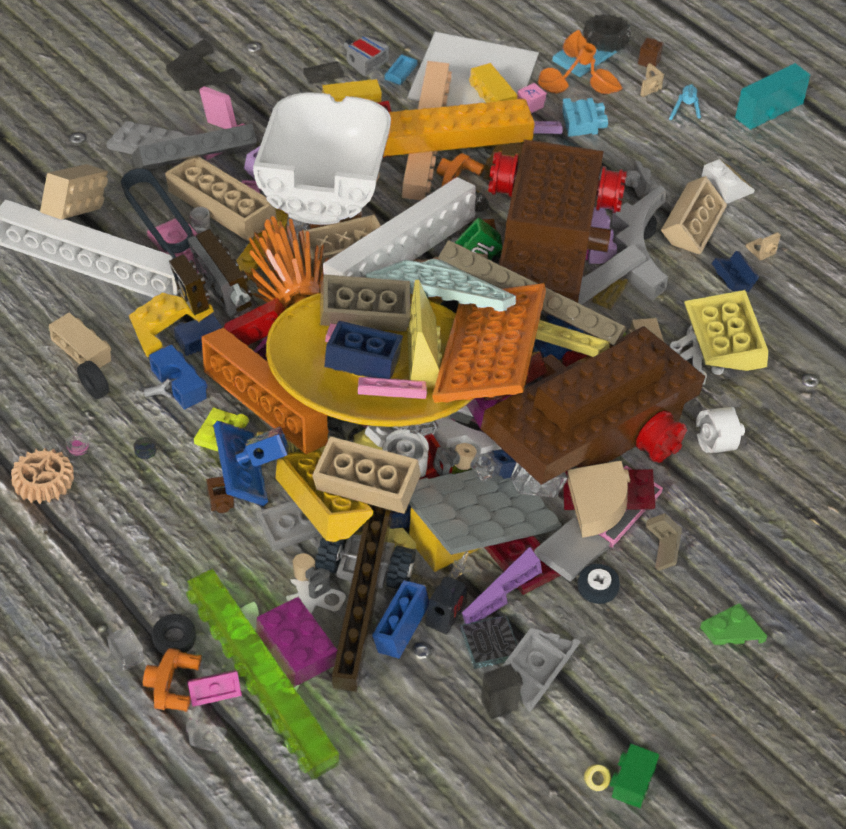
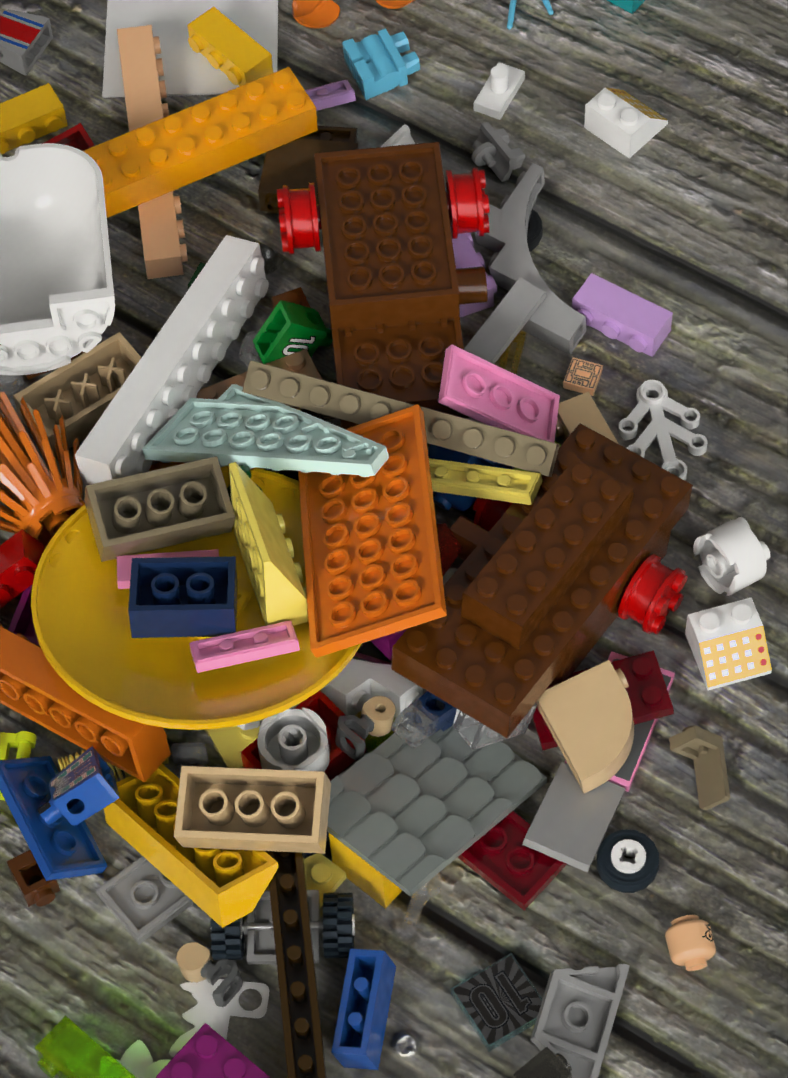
camera: 10 degrees left, 10 degrees up
dark azure tile [385,55,417,85] -> none
black torso [425,576,467,635] -> none
orange connector [436,153,485,187] -> none
medium lavender slope [462,547,542,625] -> none
bright pink brick [517,83,546,113] -> none
tan slope [661,176,727,254] -> none
light yellow slope [684,290,768,371] -> none
dark blue bracket [711,251,759,292] -> none
tan bracket [746,232,780,261] -> none
none -> bright pink tile [438,345,560,443]
none -> white tile [473,62,525,120]
none -> light nougat tile [563,357,603,396]
none -> lavender brick [572,273,673,357]
none -> light nougat head [665,915,716,971]
none -> slope [685,597,772,691]

